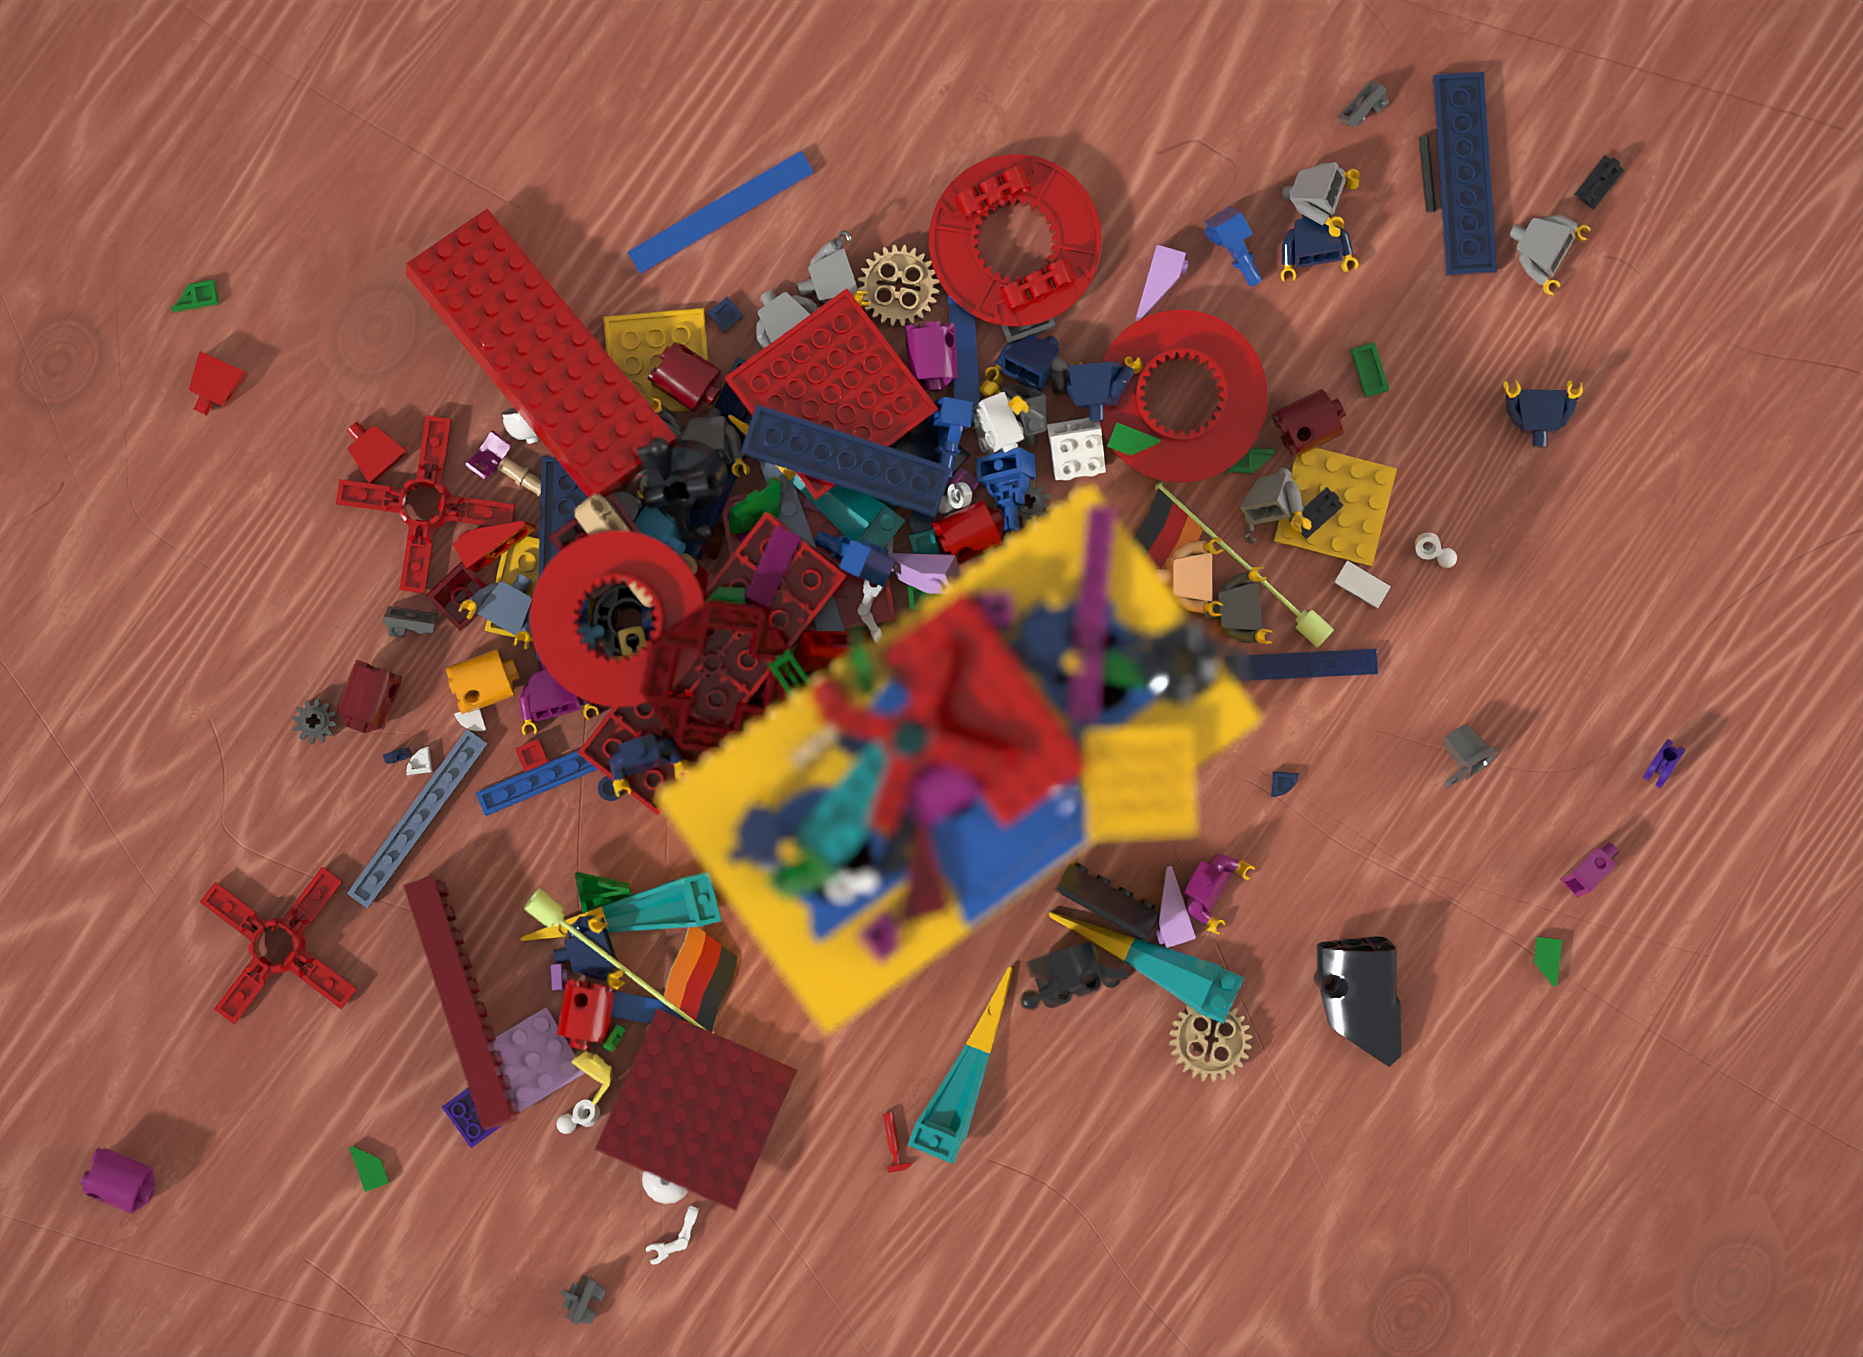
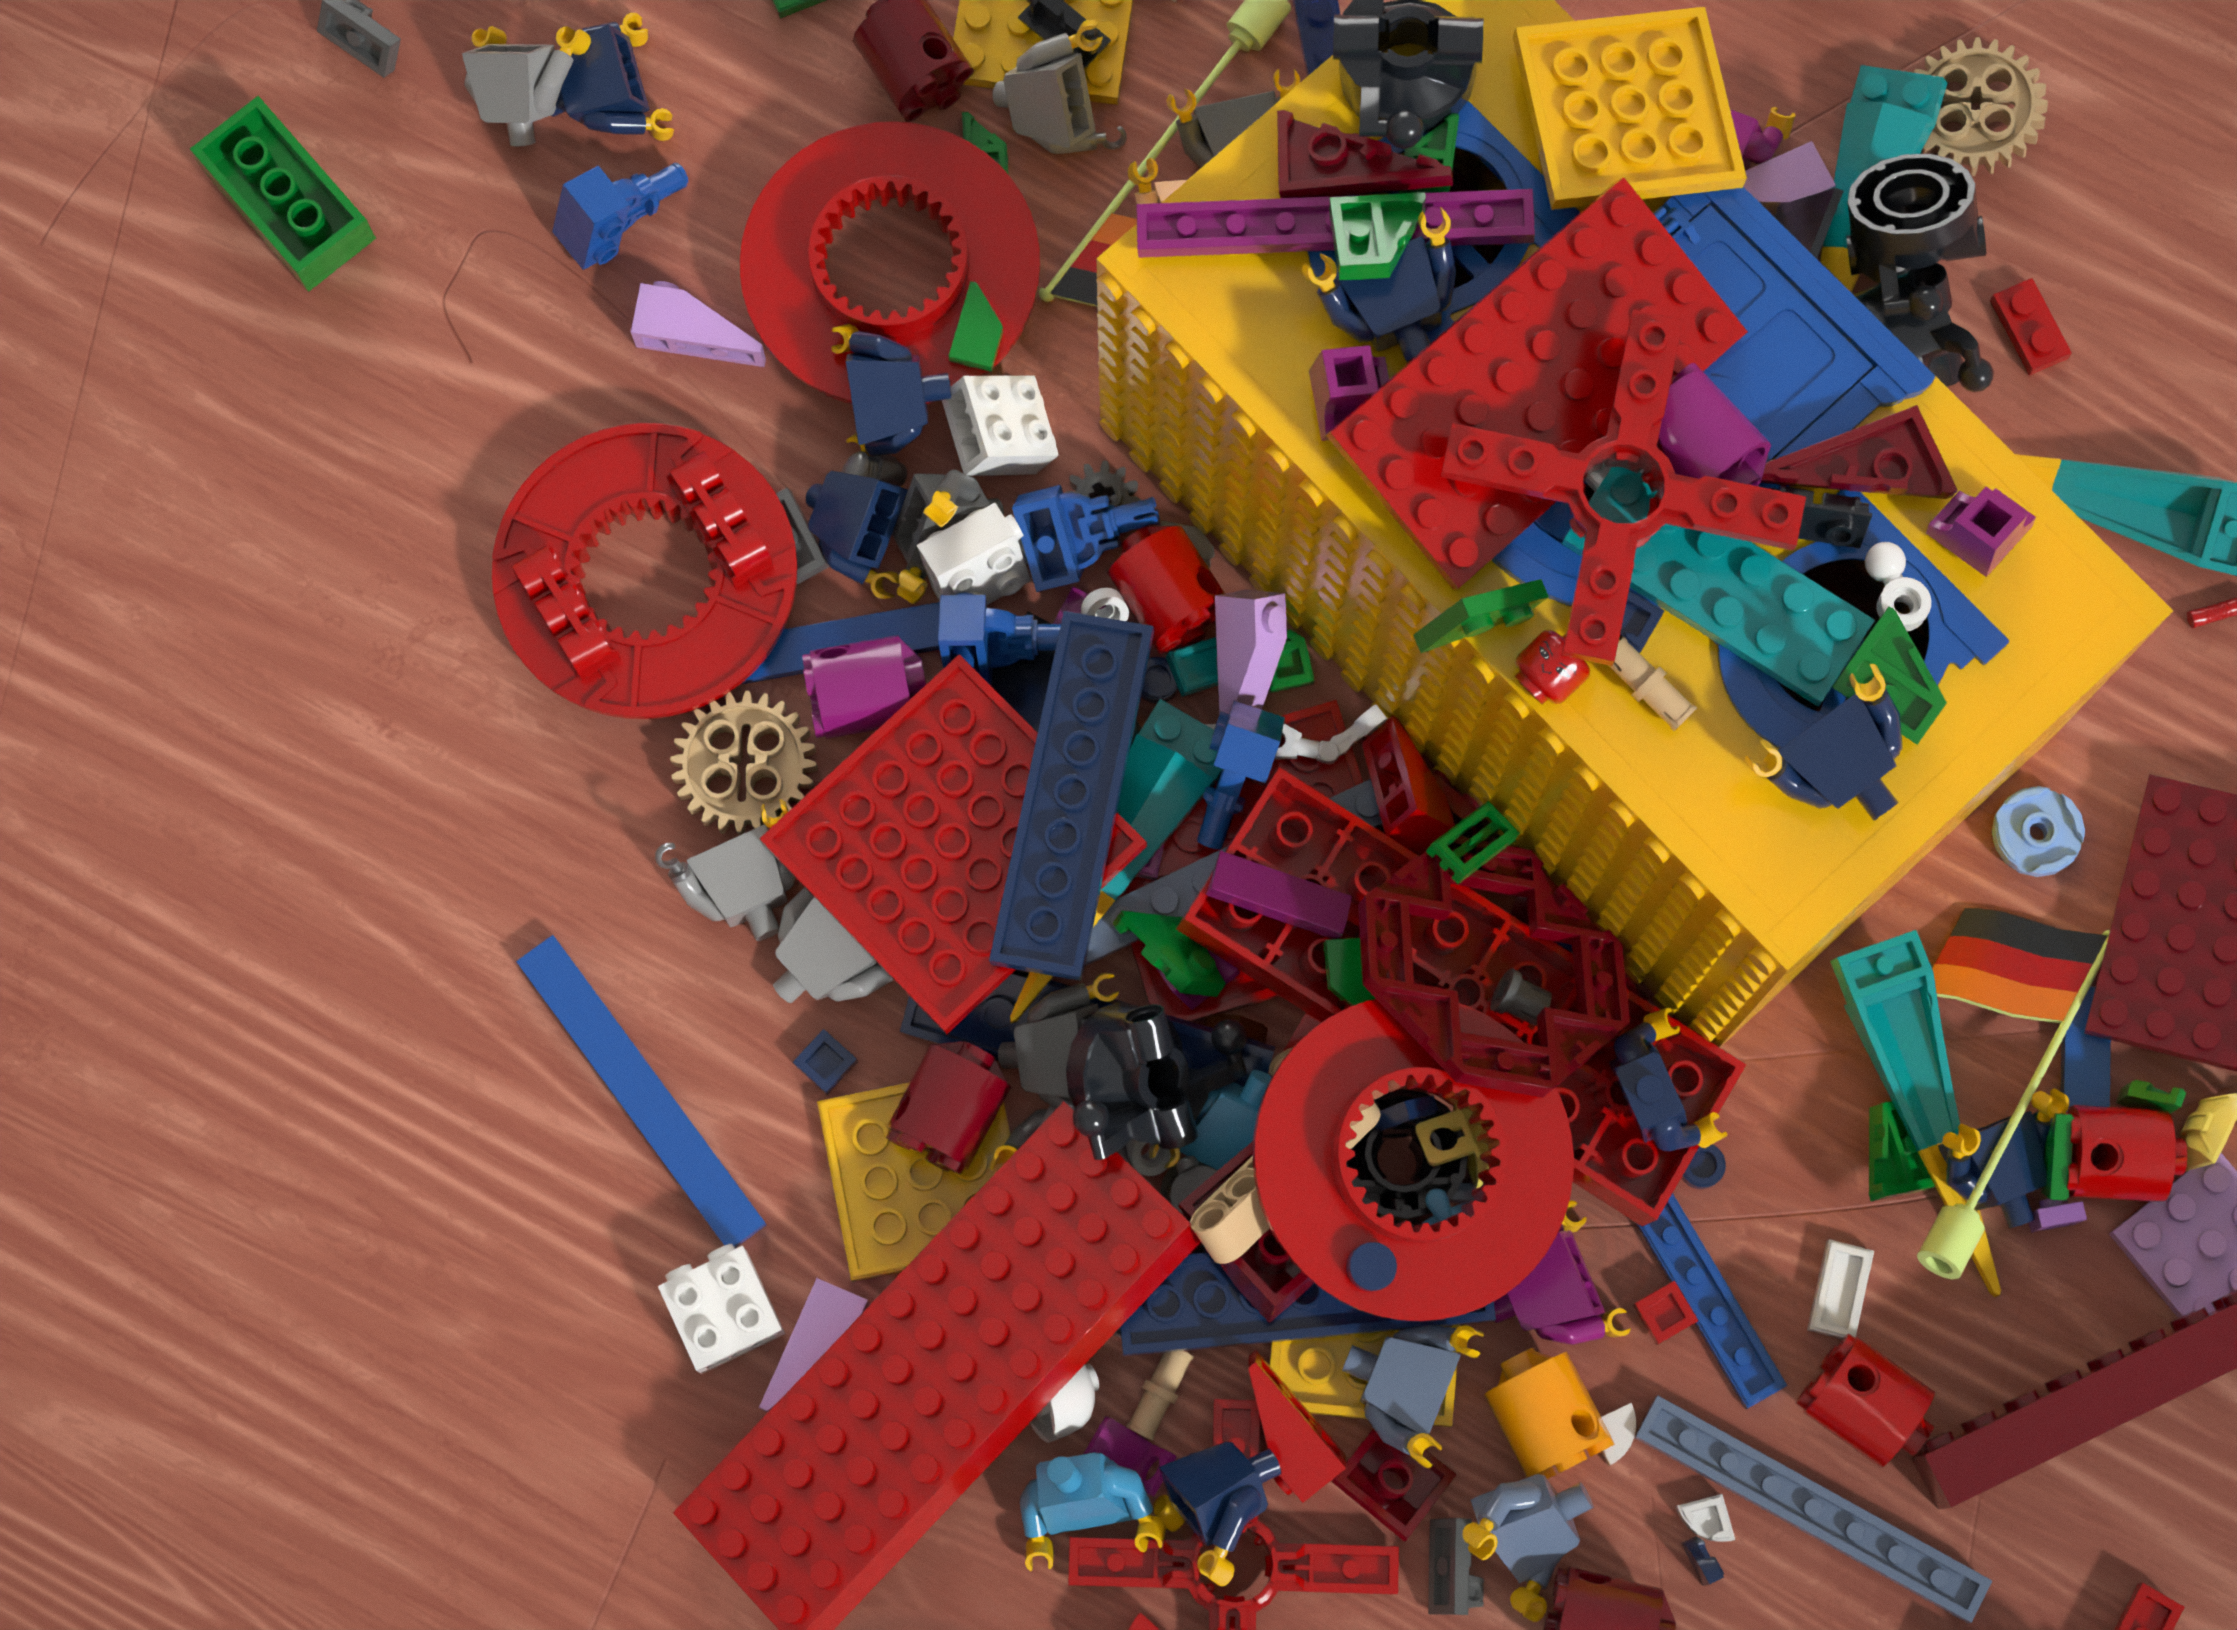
camera: 95 degrees left, 10 degrees down
none -> green brick [190,96,376,292]
none -> white brick [658,1244,785,1375]
none -> lavender slope [759,1278,871,1413]
none -> dark azure torso [1020,1452,1166,1571]
none -> dark blue torso [1153,1442,1281,1587]
none -> dark red wing [1277,110,1453,198]
none -> green wing [1329,192,1426,280]
none -> dark blue tile [1346,1242,1397,1291]
none -> sand blue torso [1463,1474,1594,1622]
none -> dark grey bush [1490,968,1552,1026]
none -> red cylinder [1795,1333,1935,1468]
none -> white tile [1807,1239,1874,1340]
none -> black piece [1846,154,1987,321]
none -> red plate [1990,278,2072,376]
none -> light blue plate [1992,786,2085,877]
none -> green tile [2041,1113,2074,1201]

